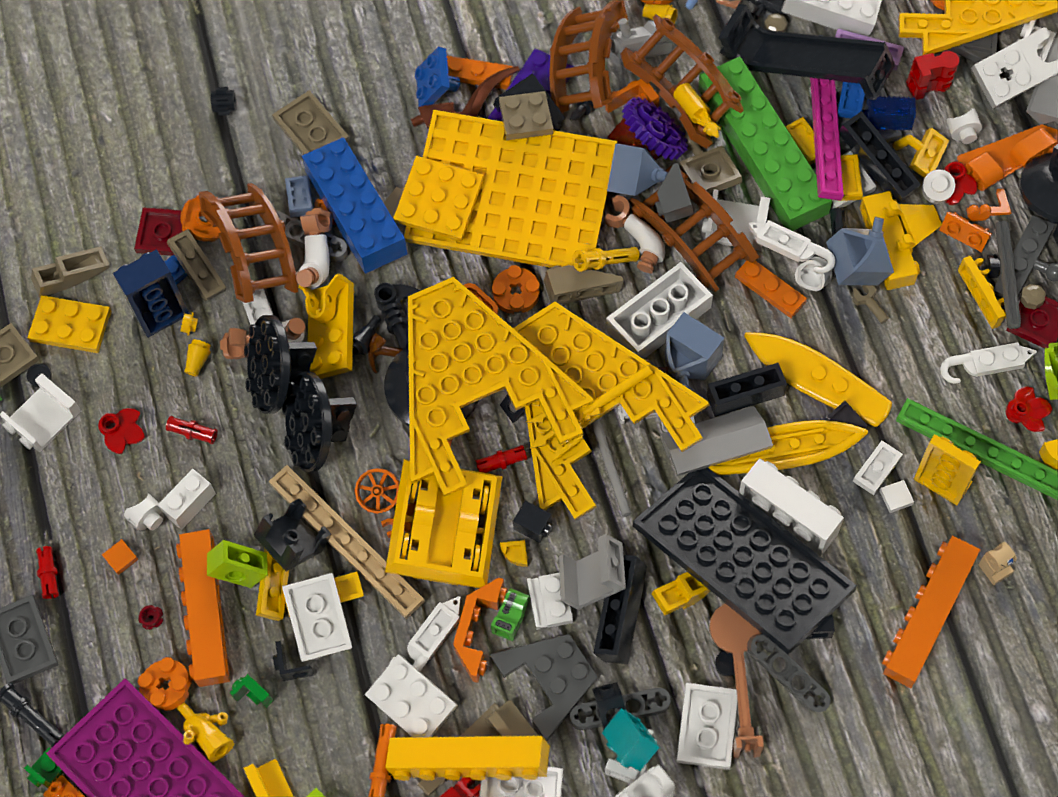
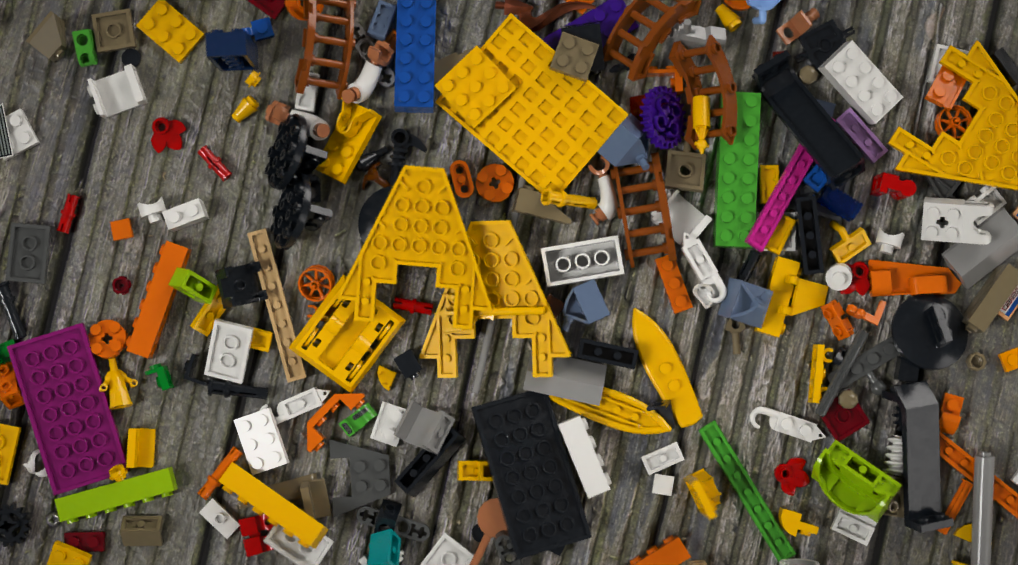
camera: 25 degrees right, 20 degrees up
dark tan plate [167,229,226,302] -> none
dark grey slope [655,163,694,223] -> none
none -> black pin [208,378,269,400]

